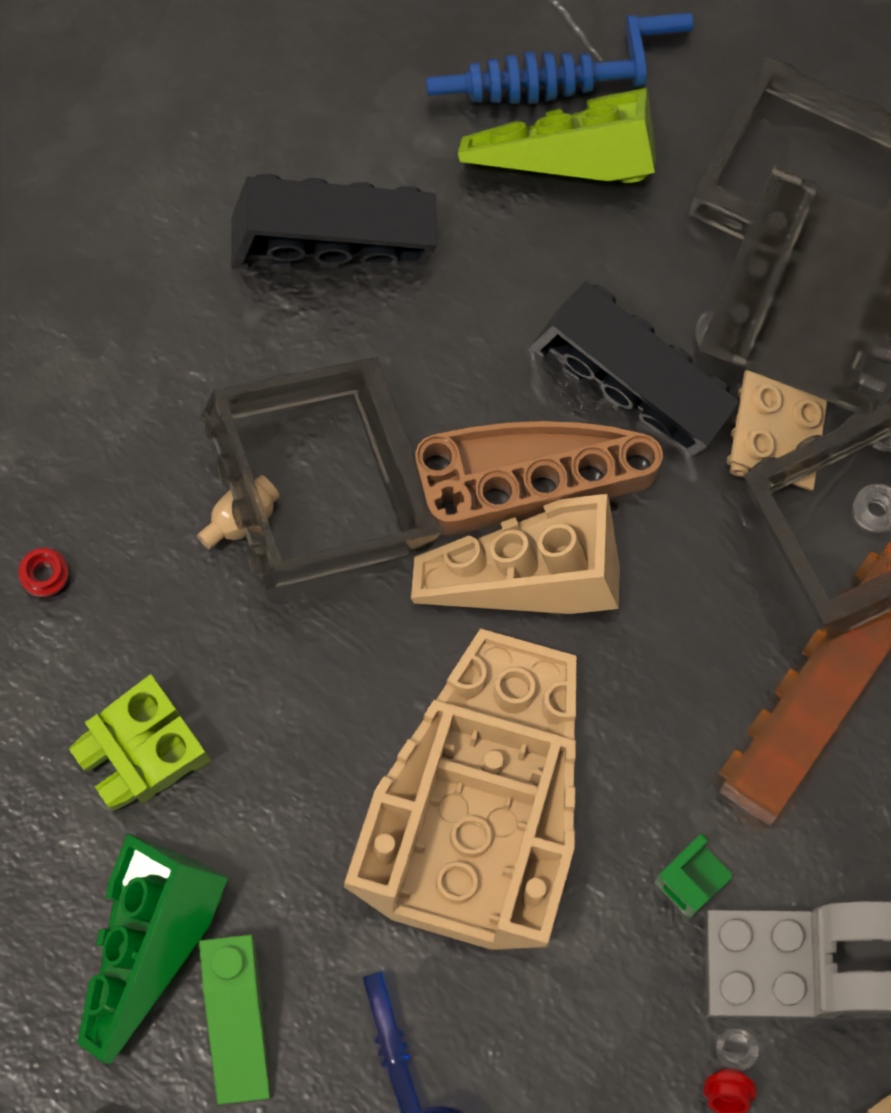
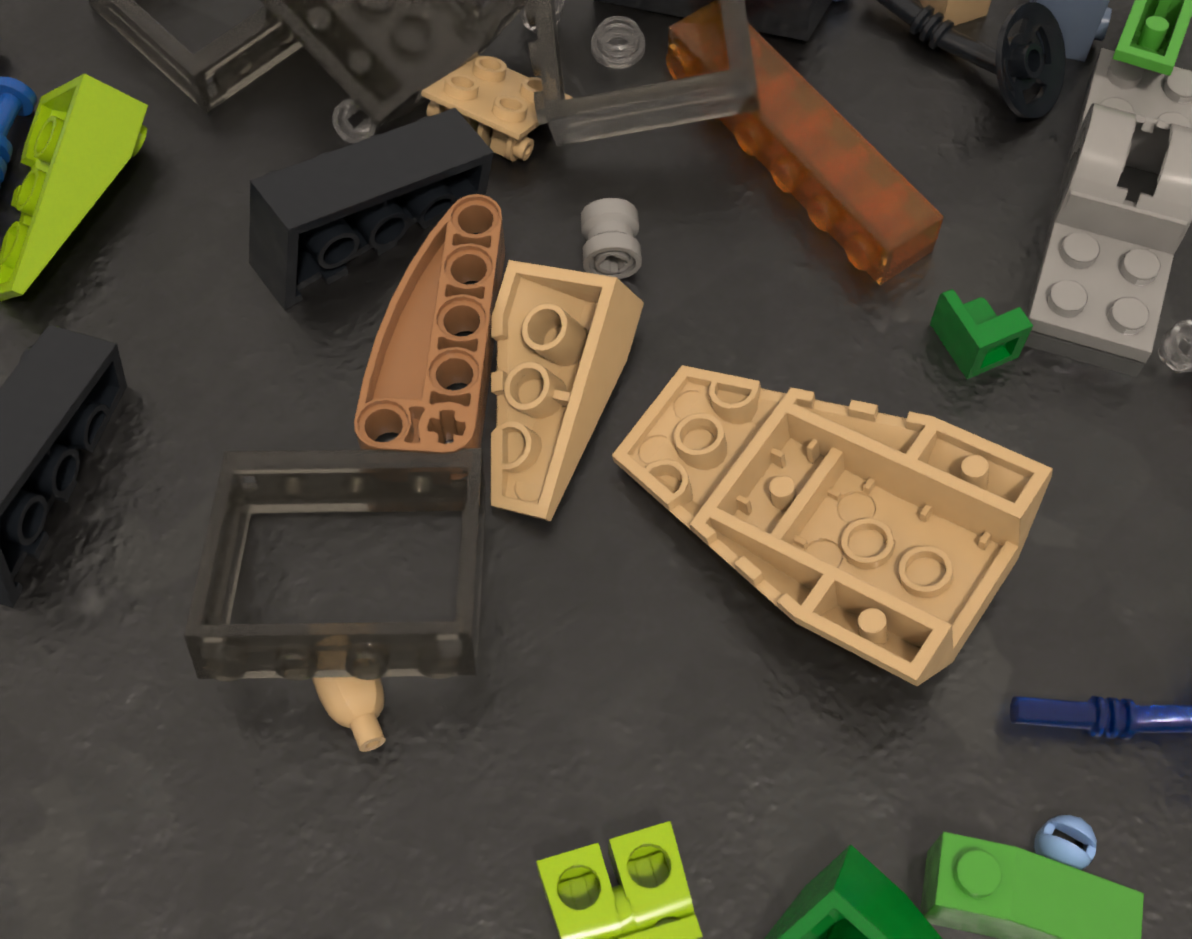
camera: 70 degrees left, 10 degrees down
none -> light grey wheel [581,198,642,280]
none -> light blue hinge [1034,815,1097,870]

